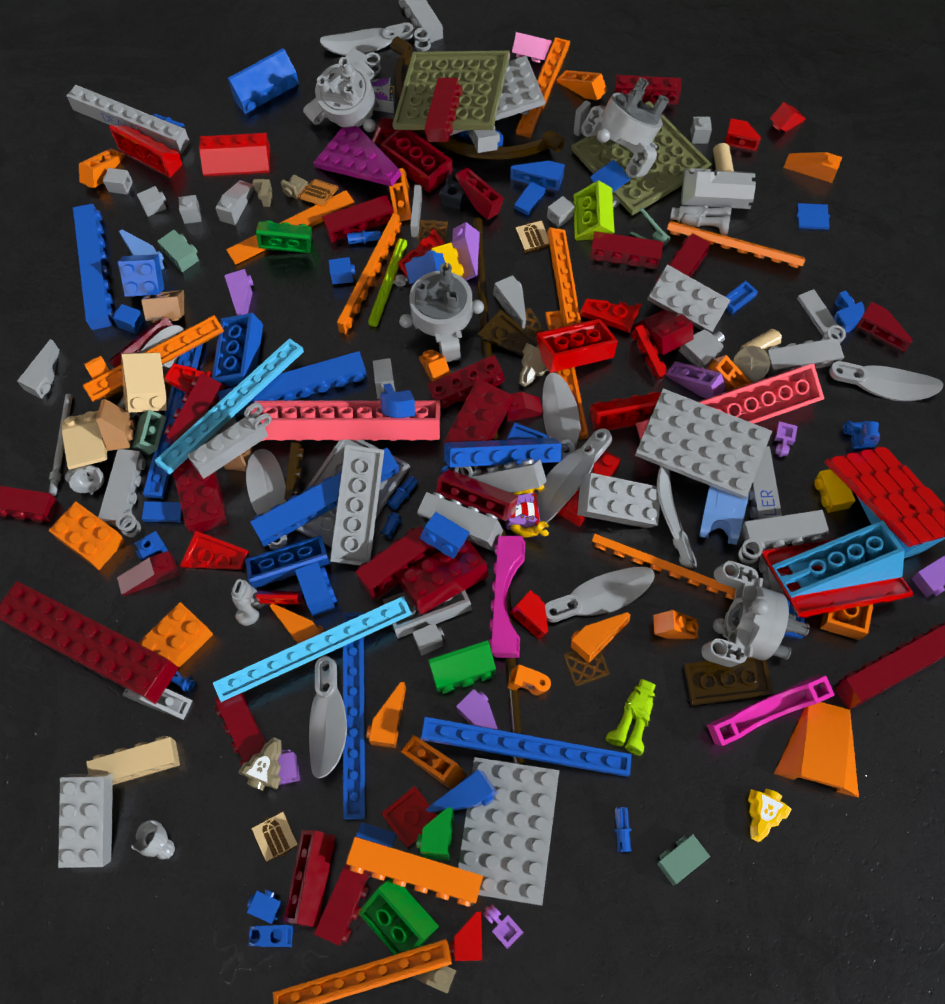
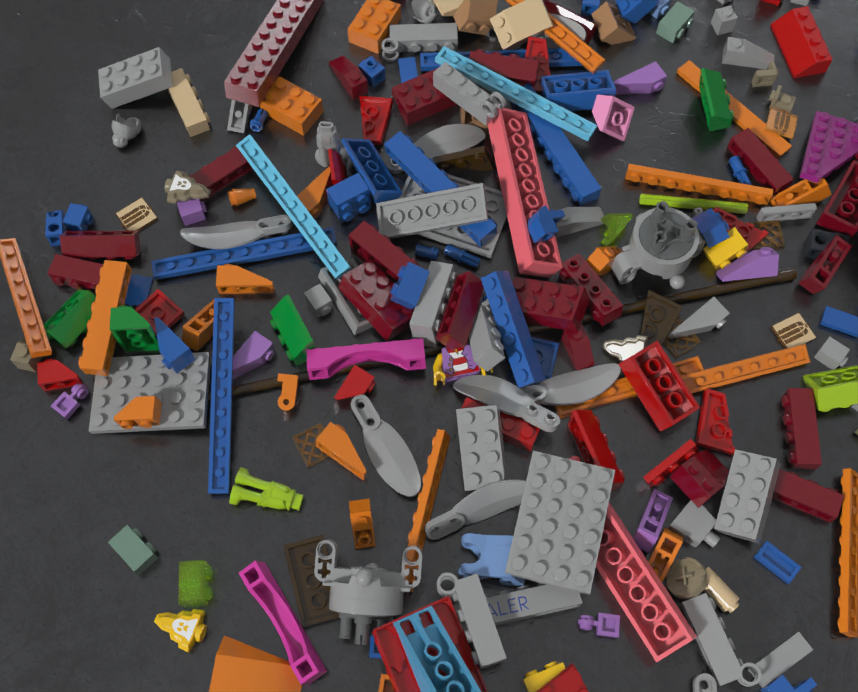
camera: 80 degrees right, 0 degrees up
sand green brick [131,410,166,455] -> none
blue brick [329,257,356,285] -> none
blue axle [614,807,632,852] -> none
sand green plant [630,208,670,247] -> none
none -> orange slope [114,396,162,429]
none -> clear neon green brick [178,560,212,608]
none -> orange cone [228,188,256,206]
none -> bright pink slope [592,95,635,141]
none -> clear neon green slope [600,213,633,246]

